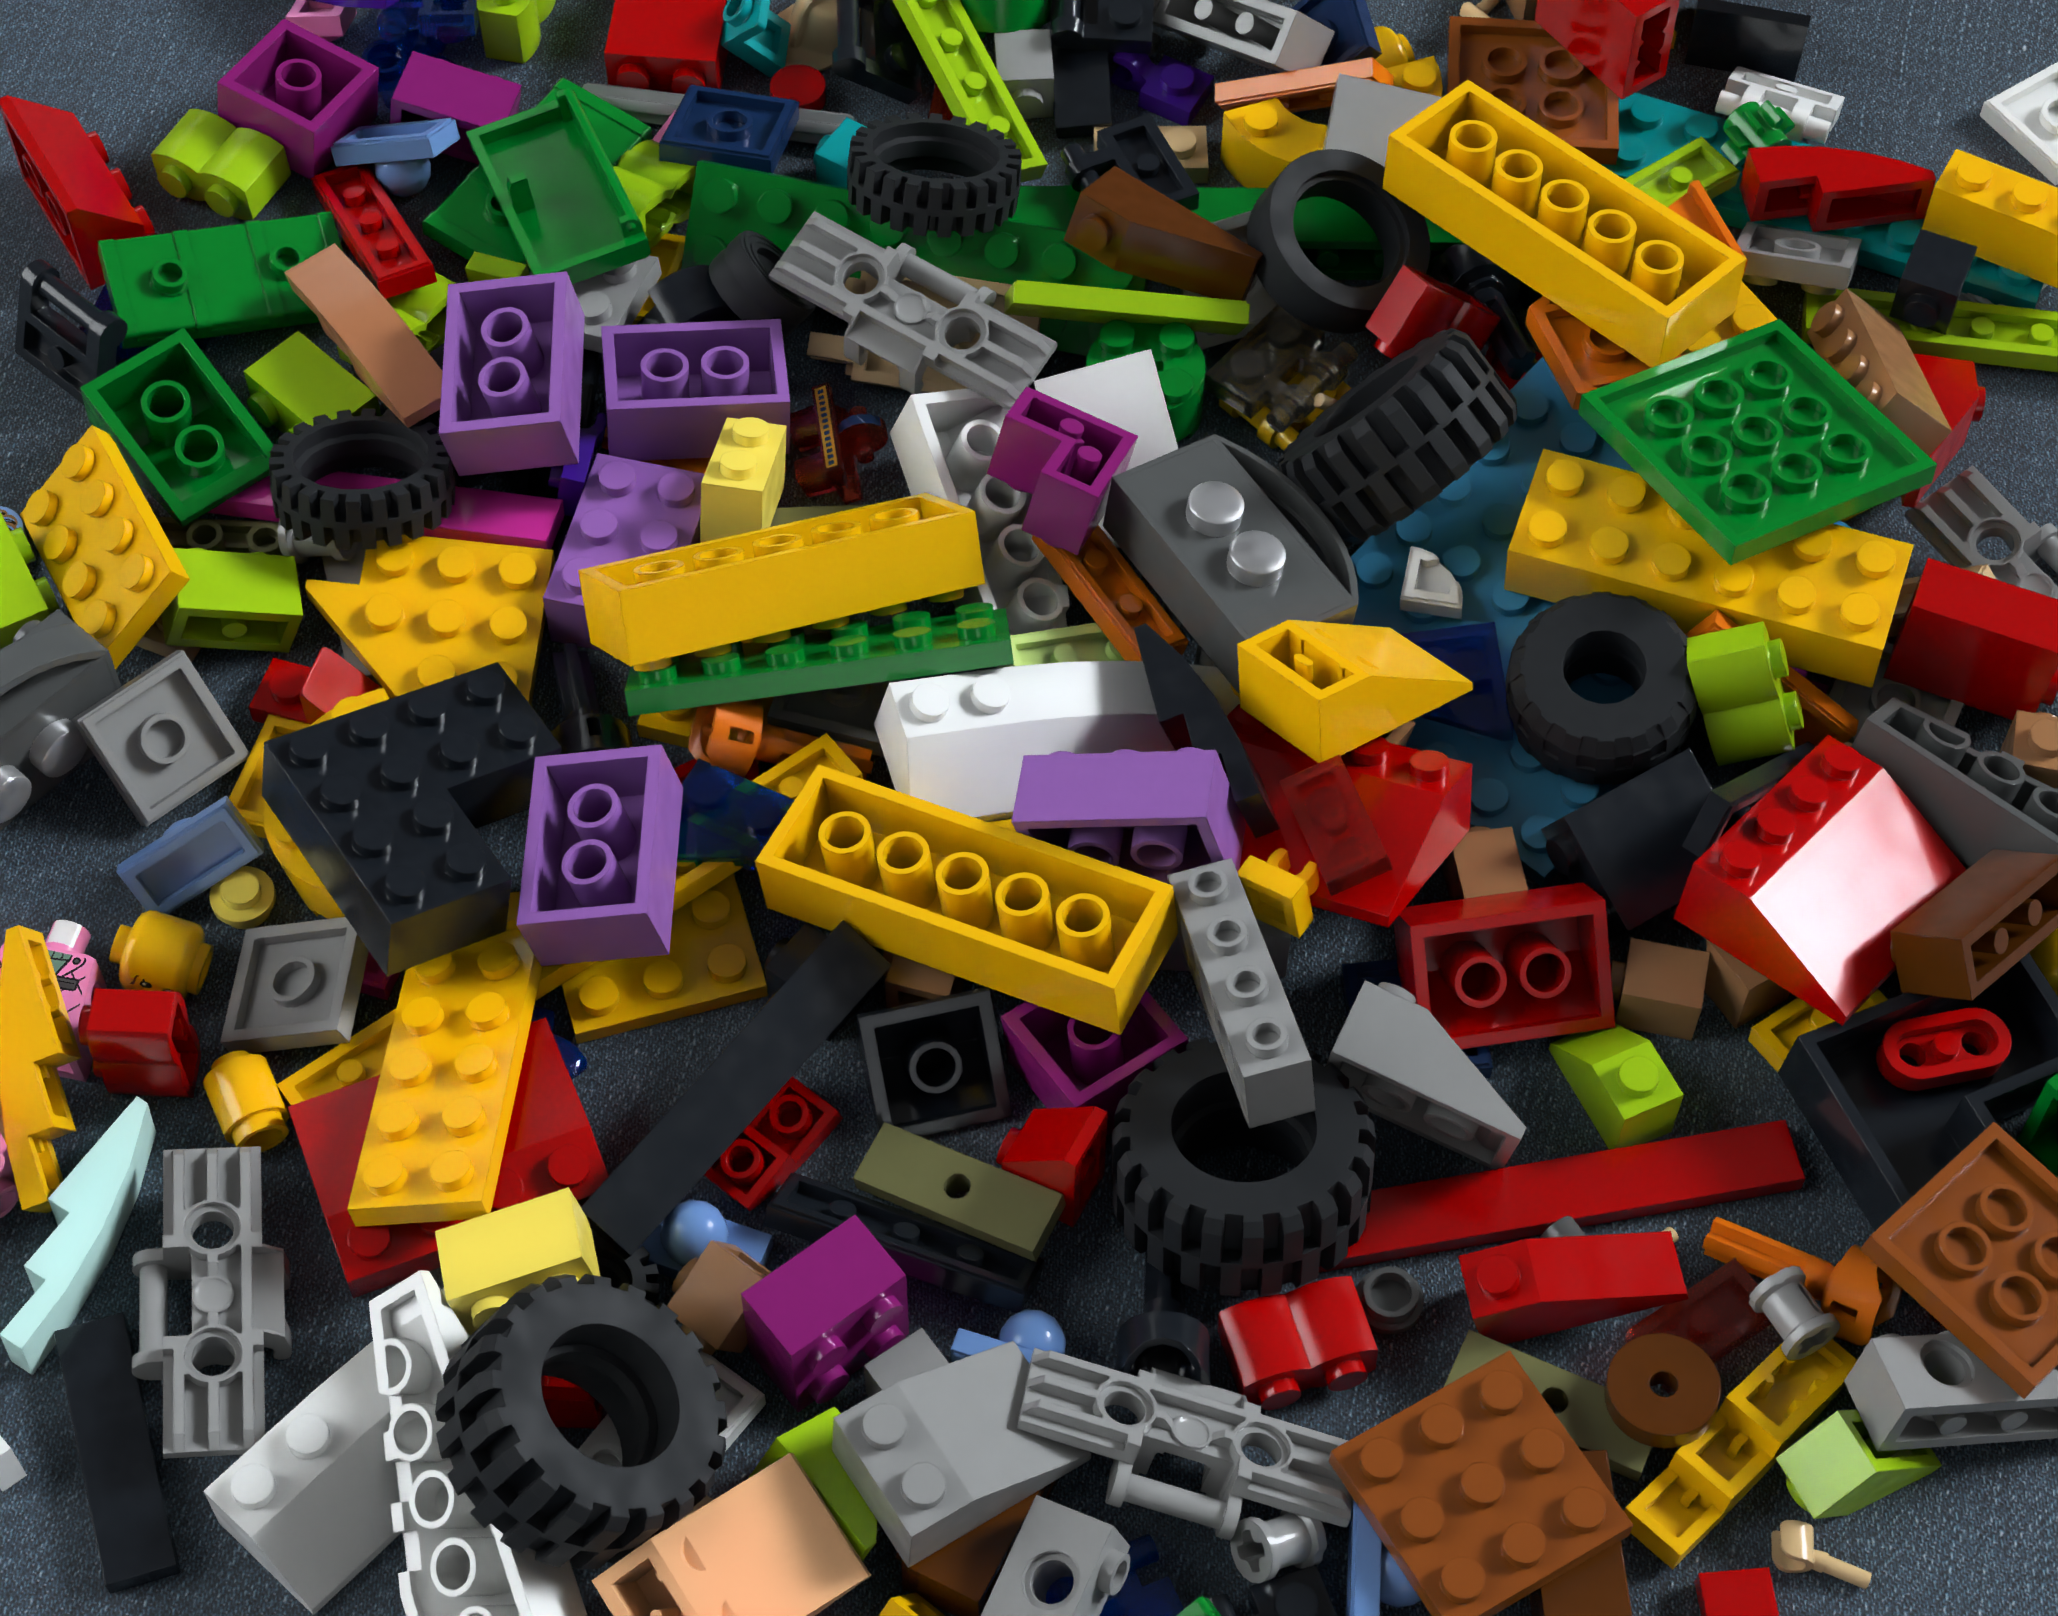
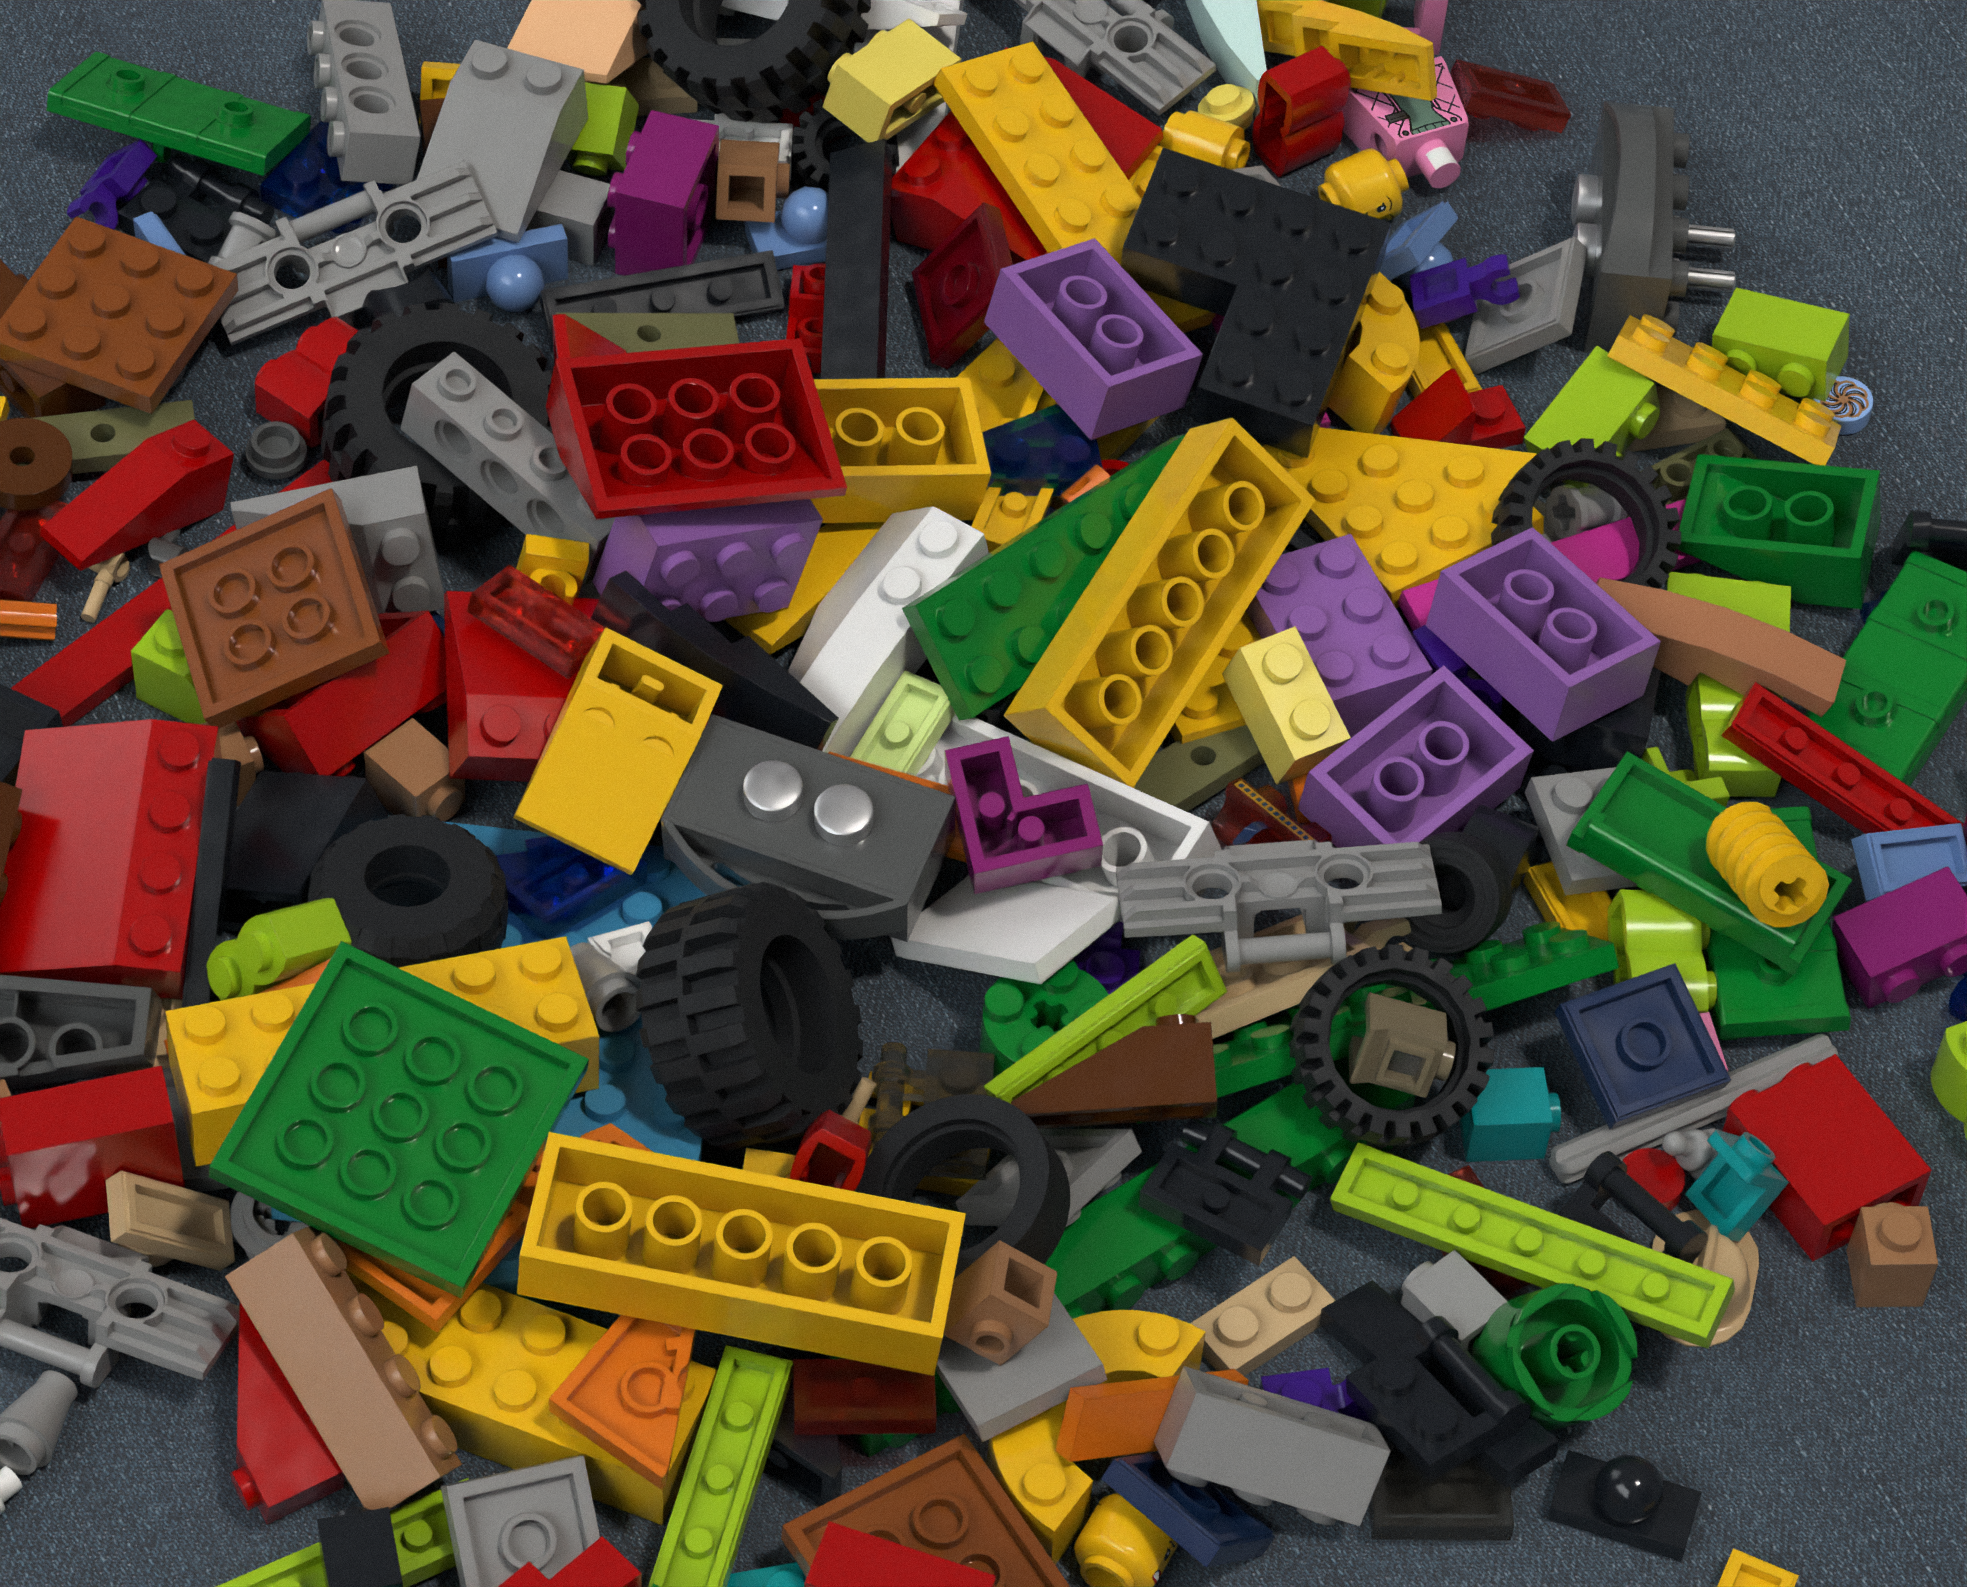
camera: 140 degrees right, 5 degrees down
none -> dark orange plate [159,488,390,729]
none -> red slope [546,338,847,519]
none -> light grey cone [570,942,641,1032]
none -> dark red tile [912,202,1013,369]
none -> medium nougat brick [943,1240,1057,1366]
none -> light yellow plate [1198,84,1255,130]
none -> dark tan window [1348,992,1456,1098]
none -> dark purple plate [1410,254,1520,329]
none -> light grey hair [1662,1128,1721,1180]
none -> yellow piece [1706,802,1829,927]

